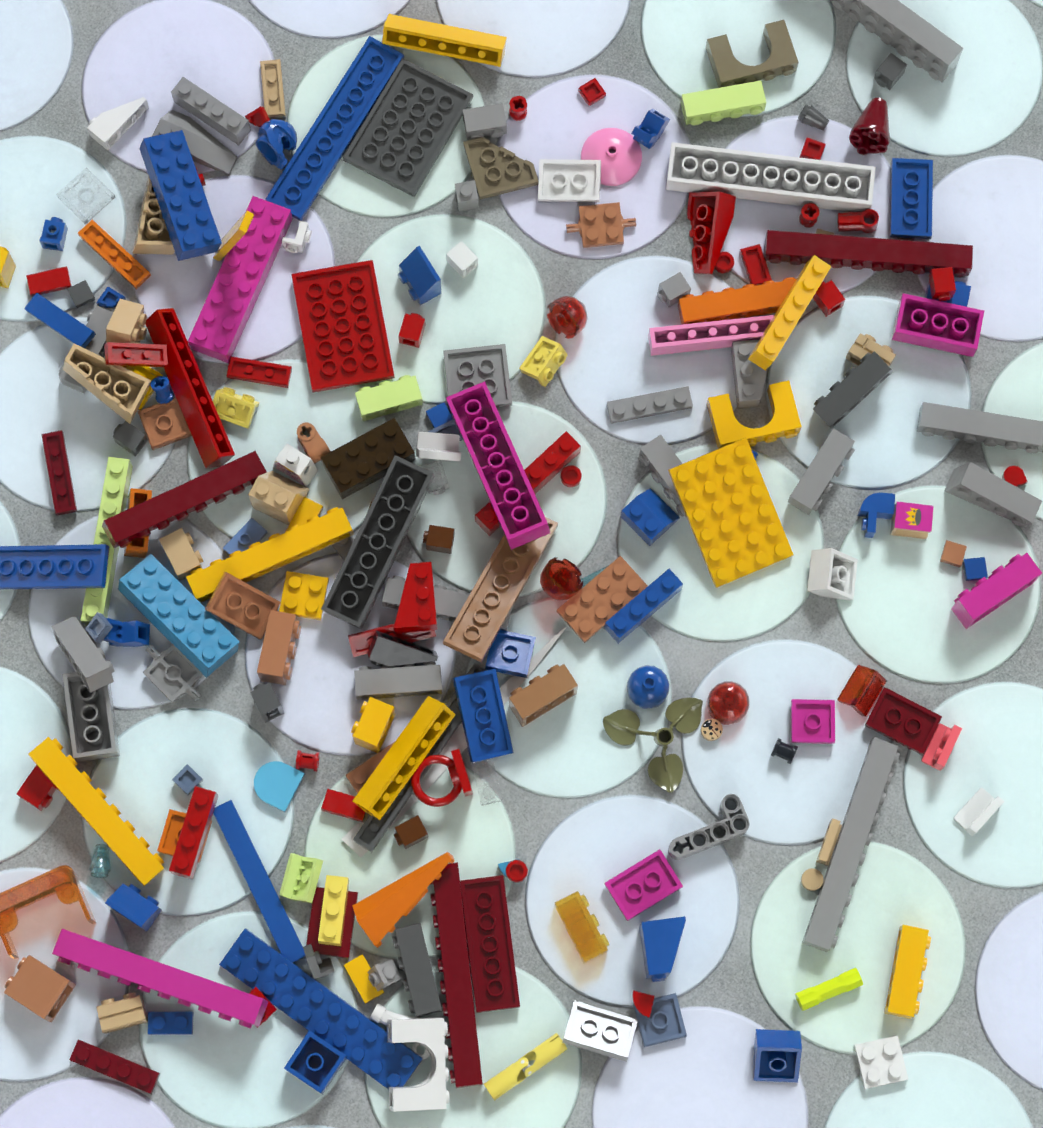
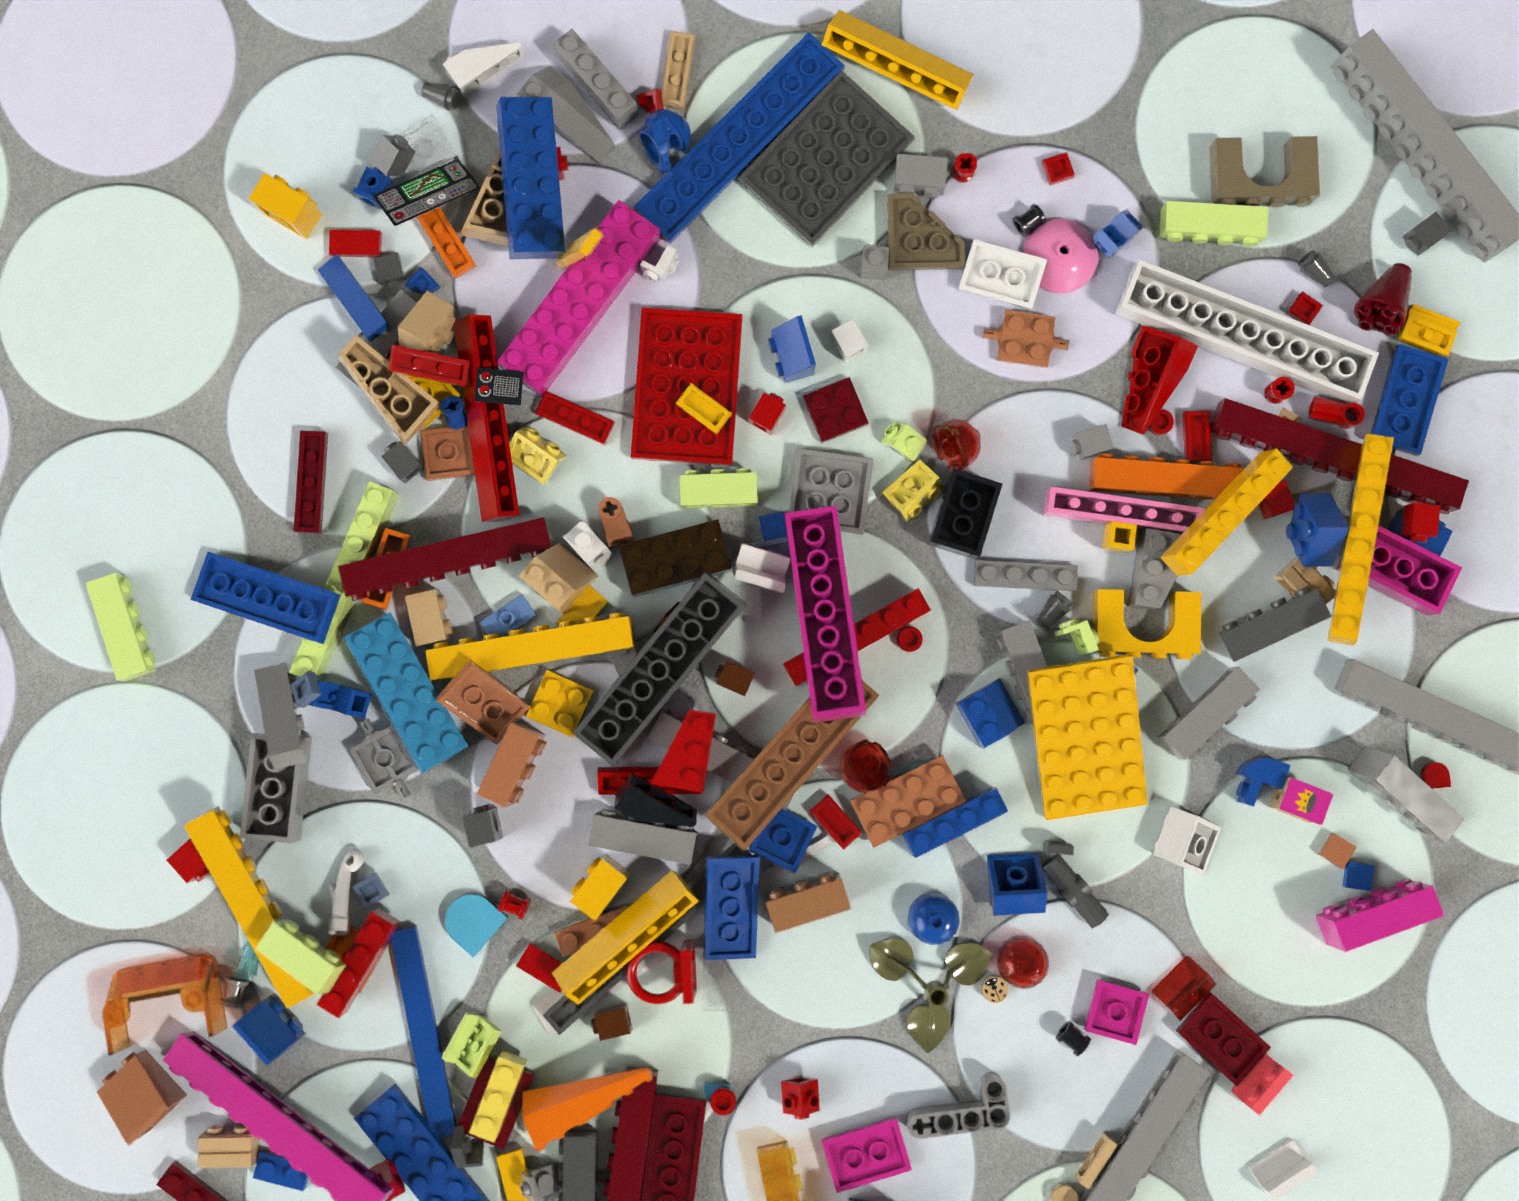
camera: 15 degrees right, 10 degrees up
none -> light grey bush [219,976,249,1008]
none -> yellowish green brick [256,919,346,995]
none -> white plant [328,849,364,935]
none -> dark grey brick [370,134,416,177]
none -> sticker [373,159,481,226]
none -> dark grey cone [421,82,461,110]
none -> black sticker [474,367,524,406]
none -> yellow tile [676,383,732,435]
none -> red brick [781,1076,820,1120]
none -> dark red plate [803,377,869,444]
none -> red tile [809,794,863,850]
none -> yellowish green bracket [881,421,927,461]
none -> black brick [927,468,1003,560]
none -> blue slope [987,852,1048,916]
none -> black bush [1012,204,1046,237]
none -> dark grey cone [1036,590,1073,629]
none -> dark grey piece [1042,854,1109,929]
none -> dark grey tile [1043,841,1074,855]
none -> yellowish green bracket [1054,618,1099,655]
none -> yellow brick [1102,521,1137,553]
none -> blue brick [1286,493,1349,567]
none -> yellow brick [1327,434,1394,646]
none -> yellow plate [1397,304,1461,358]

